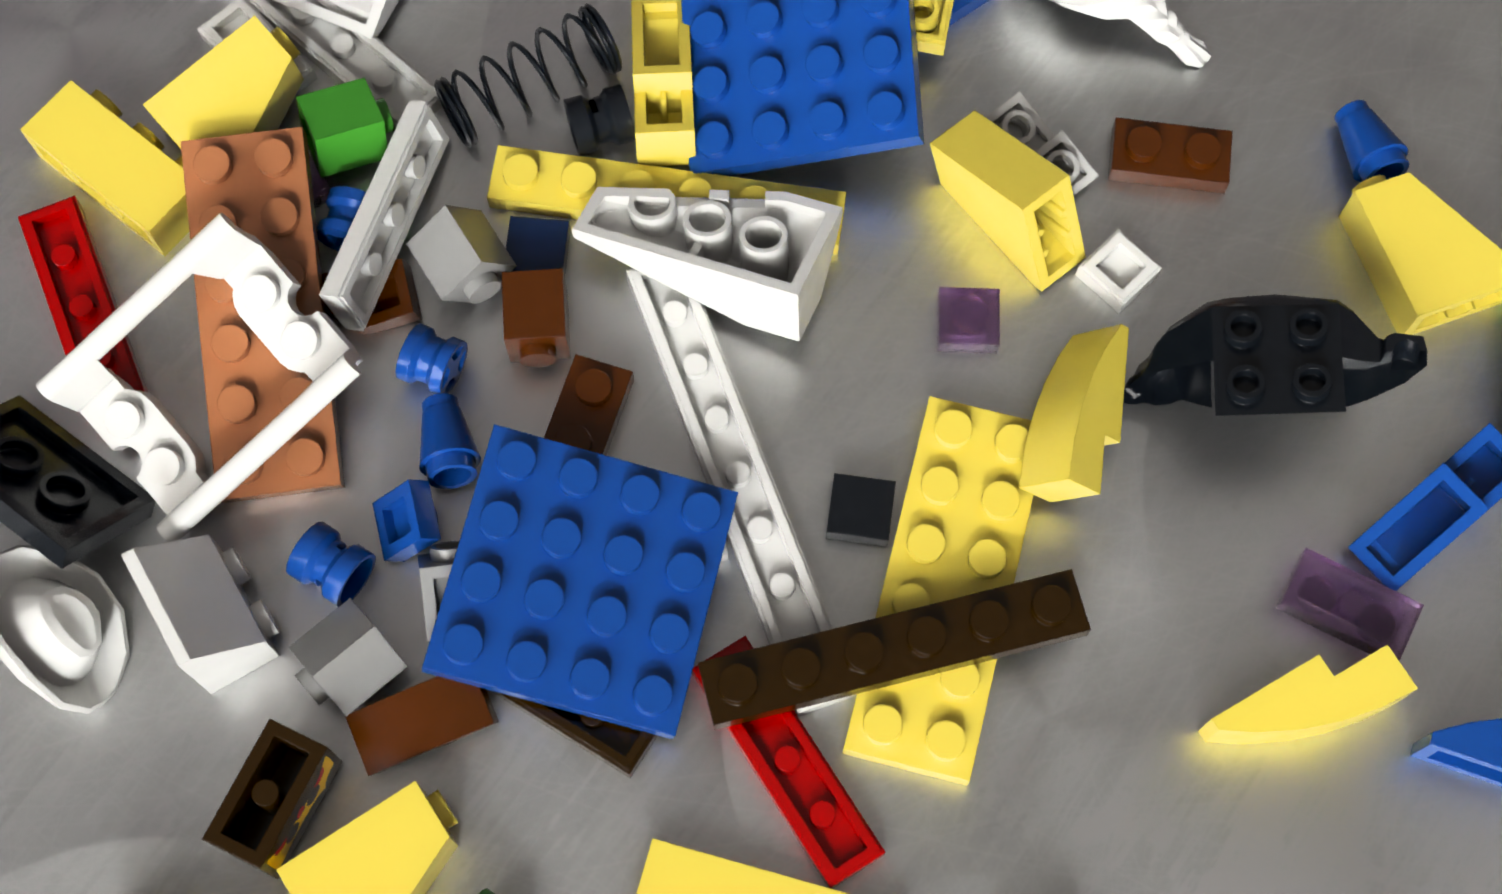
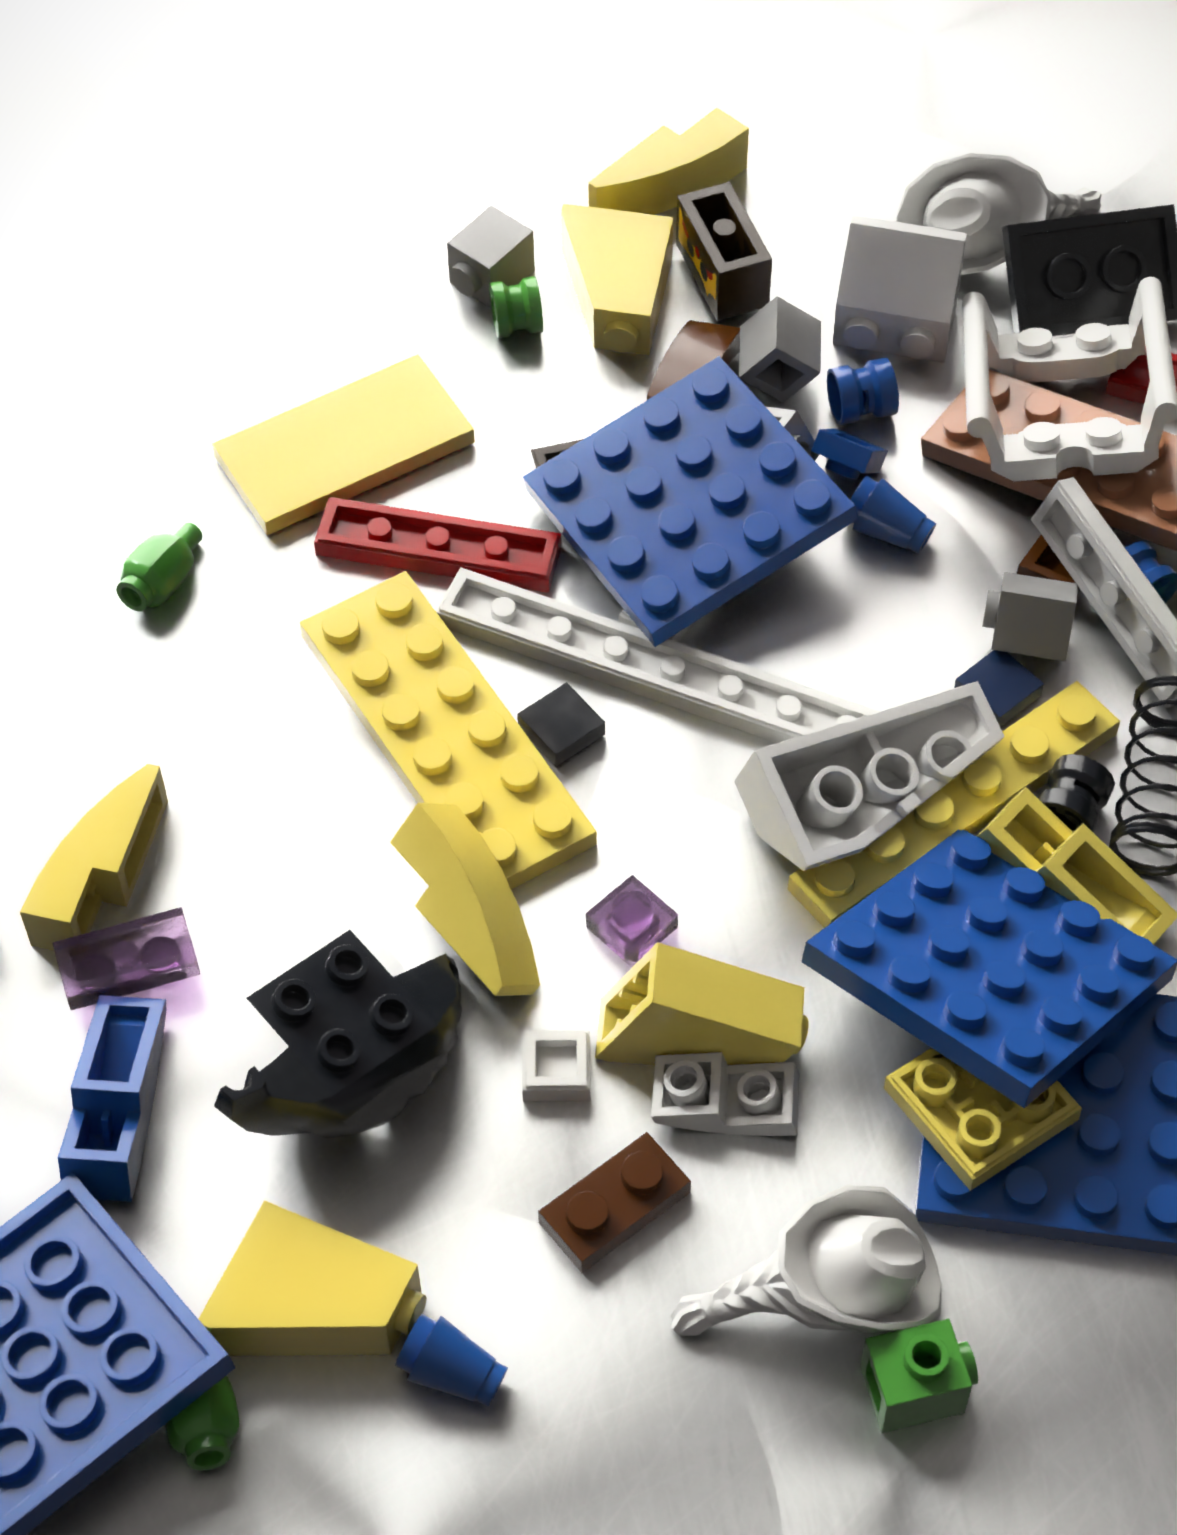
camera: 135 degrees right, 15 degrees down
blue wheel [396,323,468,394] -> none
reddish brown brick [502,268,571,368] -> none
reddish brown plate [544,354,634,456] -> none
dark brown plate [698,569,1091,730] -> none

